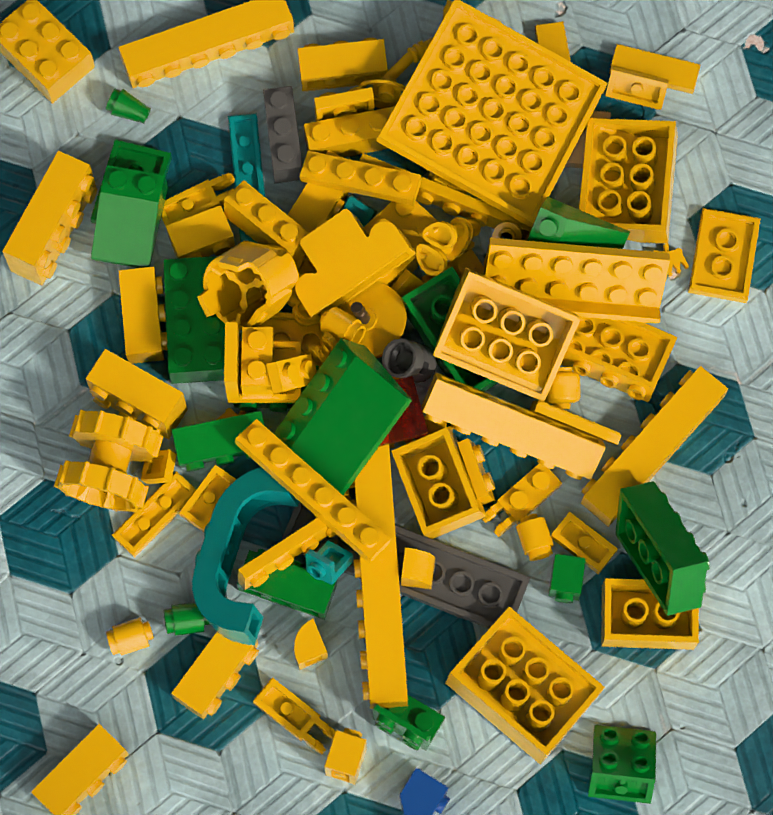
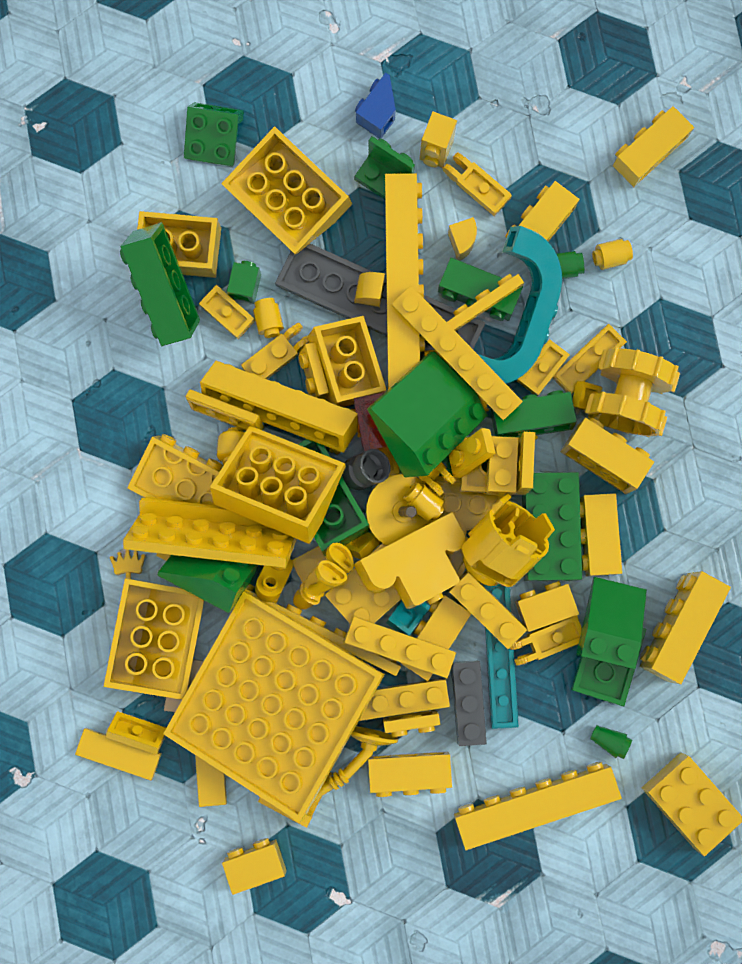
camera: 175 degrees left, 10 degrees up
teal bracket [306,540,354,585] -> none
yellow brick [581,366,728,527] -> none
yellow tile [688,208,761,303] -> none

